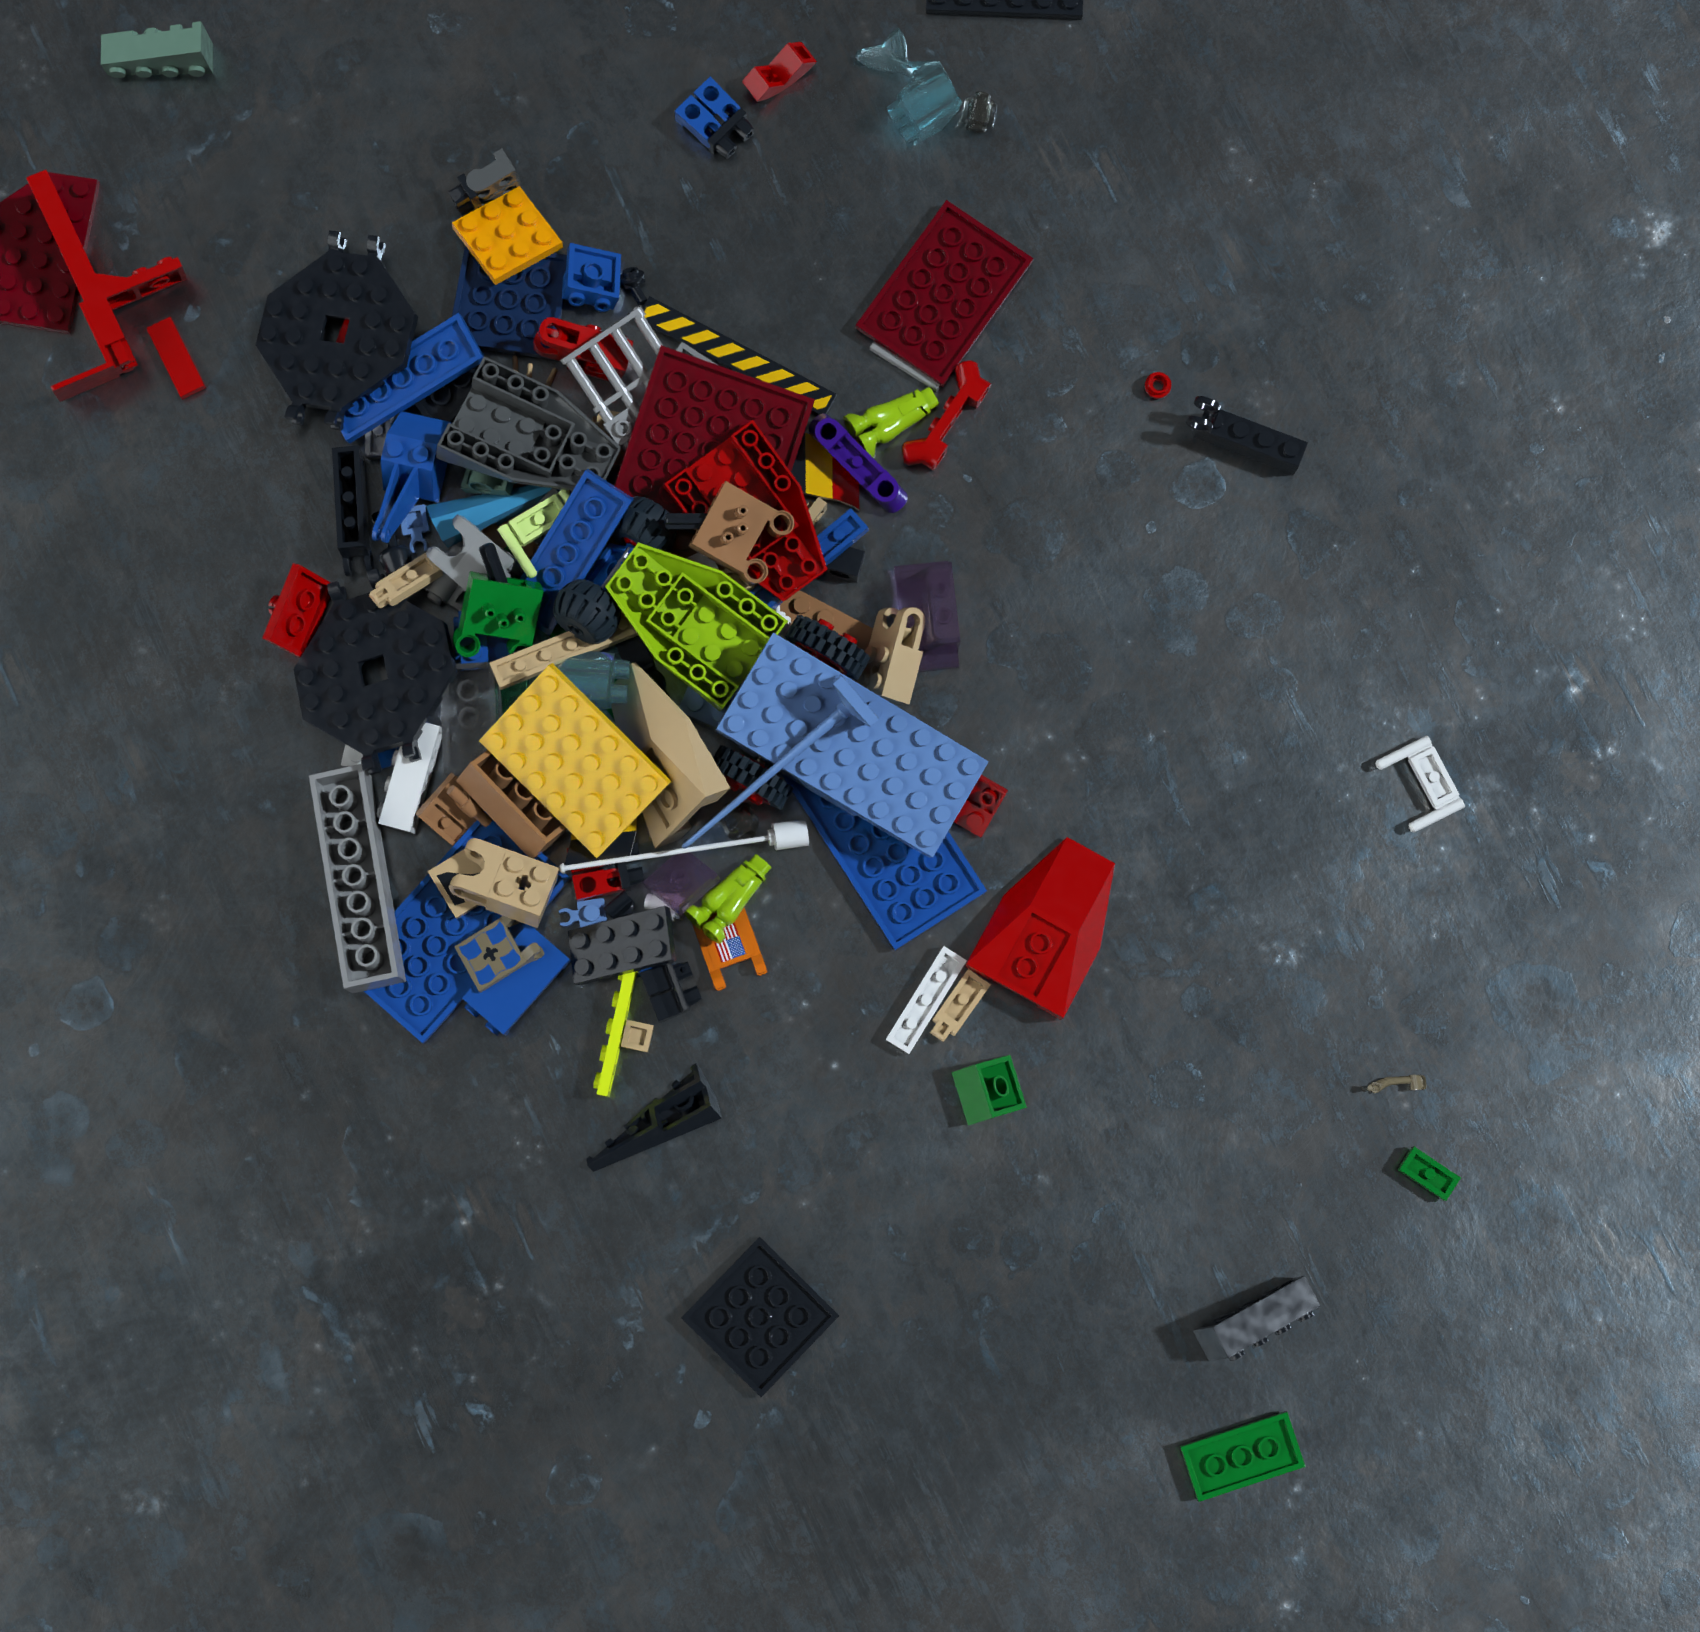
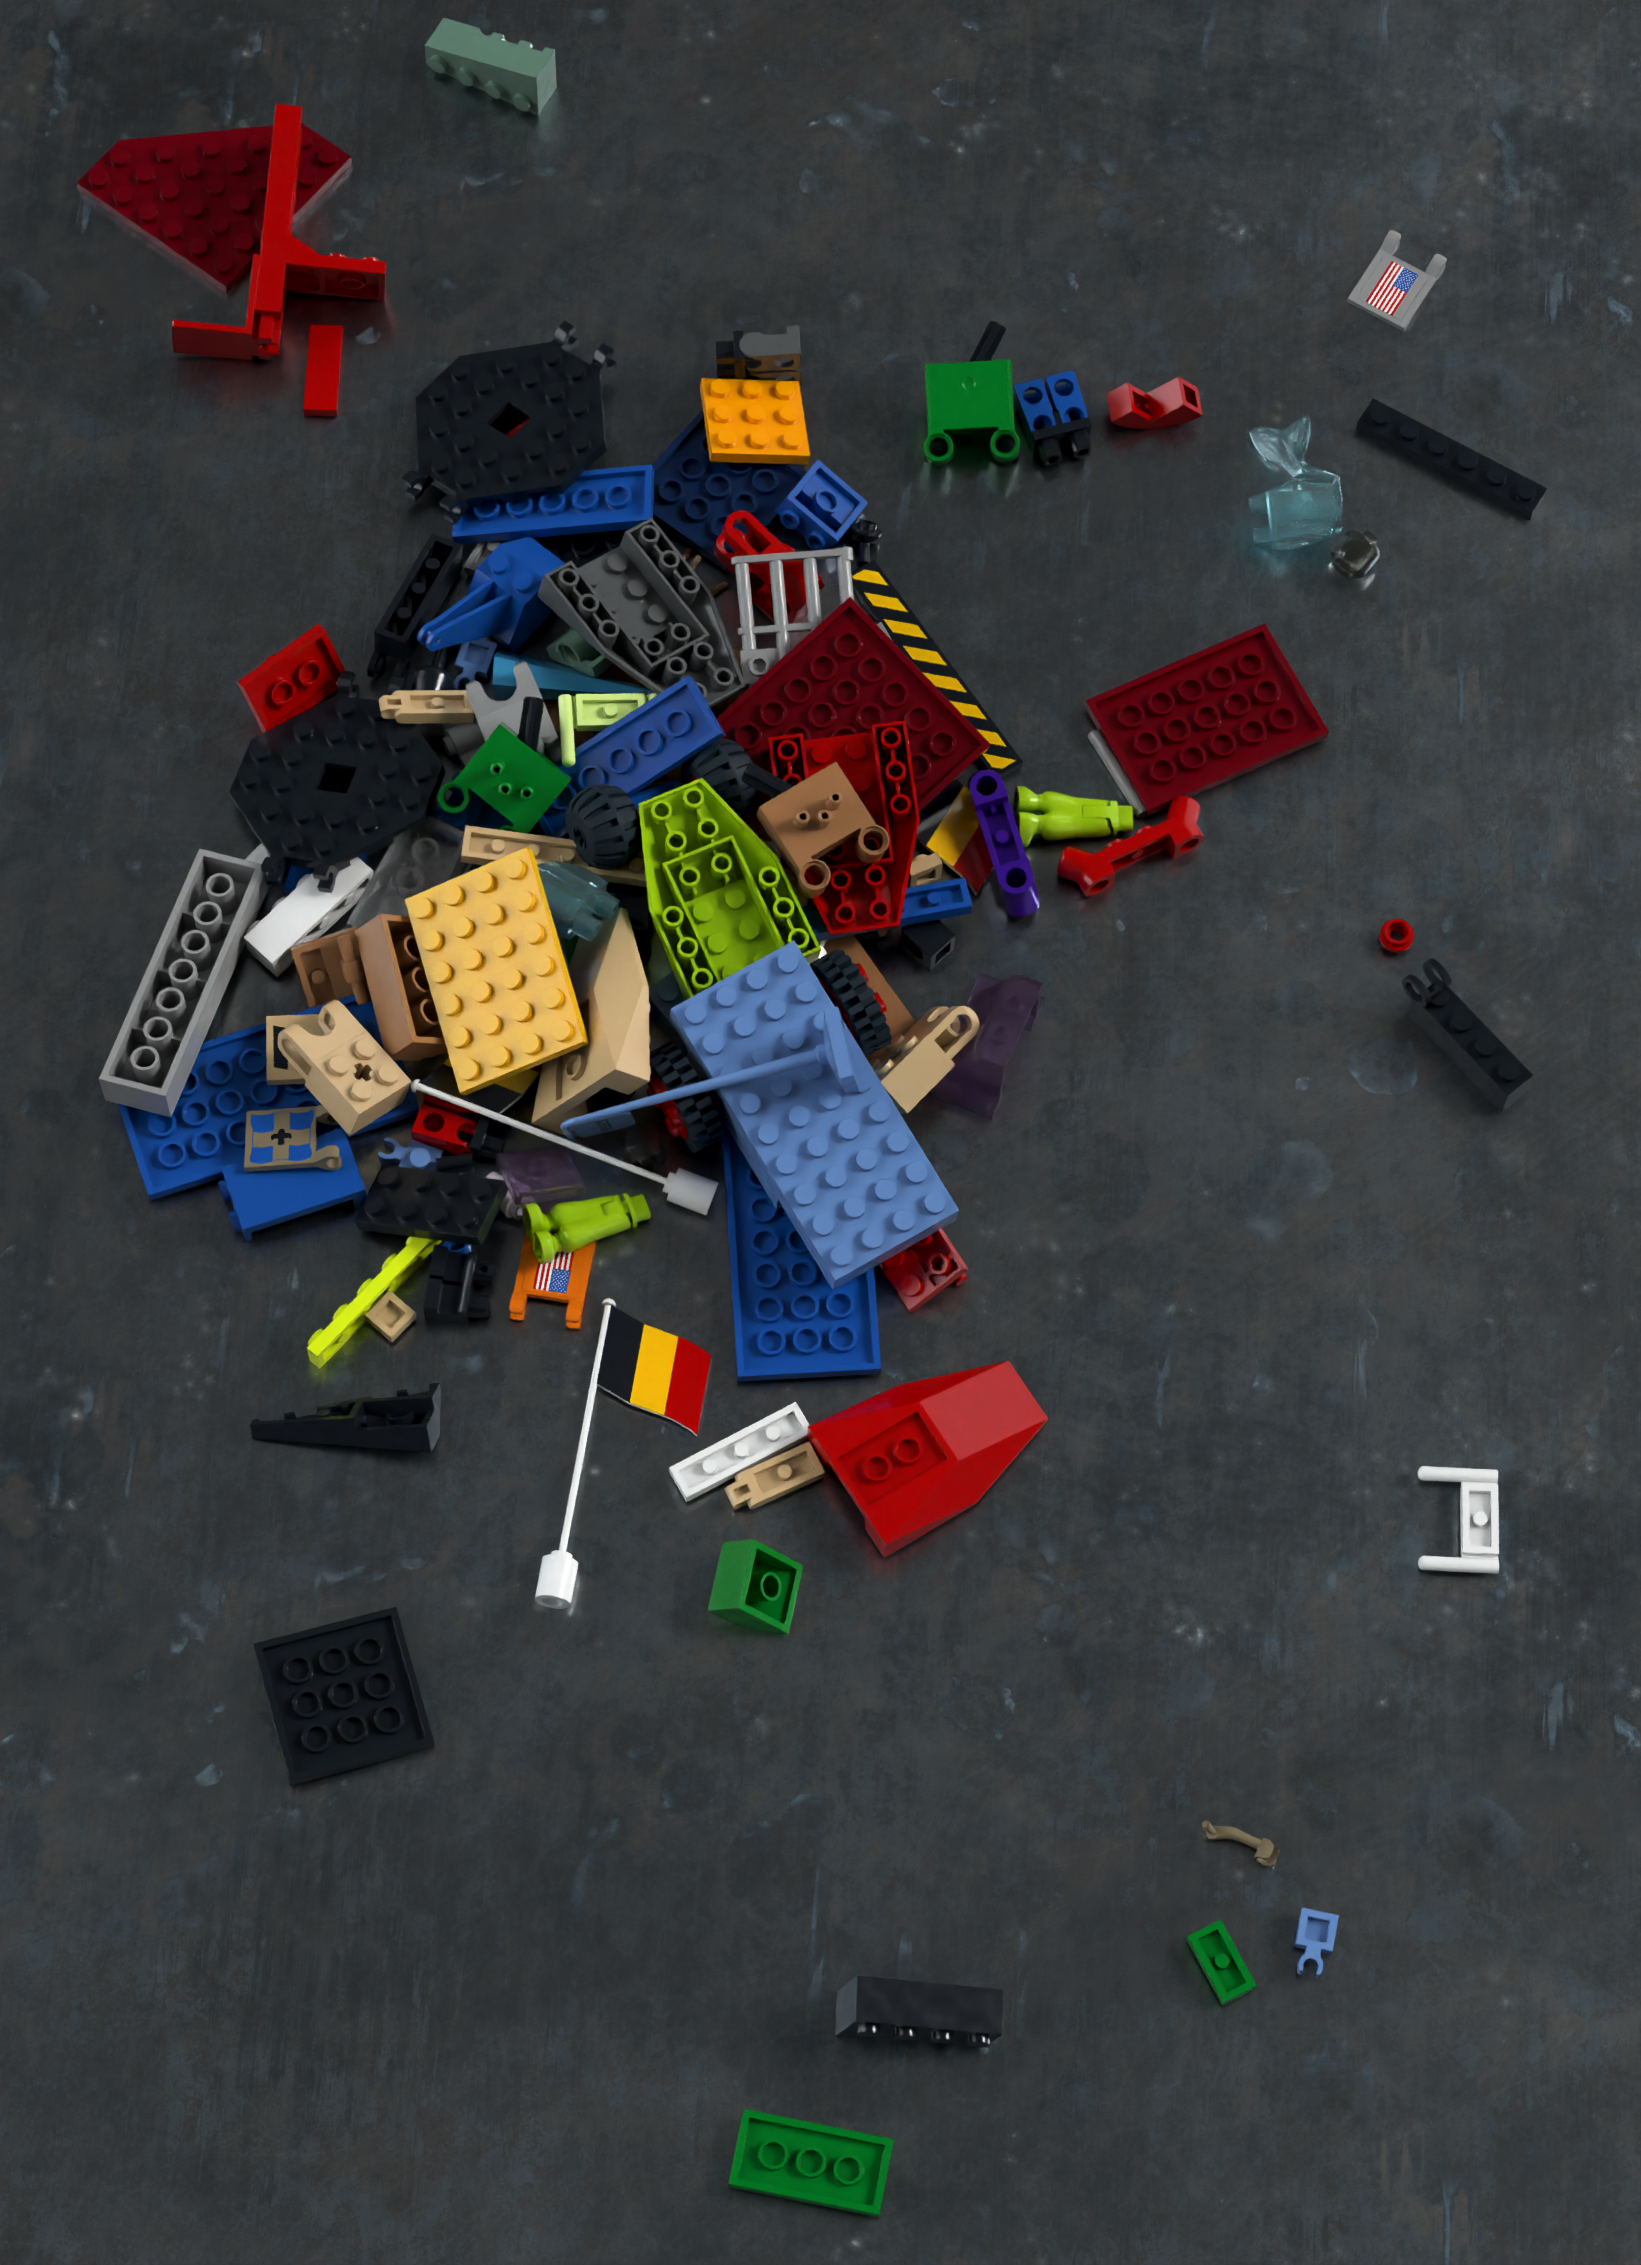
camera: 30 degrees right, 15 degrees down
none -> flag [535,1298,711,1609]
none -> green piece [924,321,1020,467]
none -> medium blue plate [1294,1907,1339,1978]

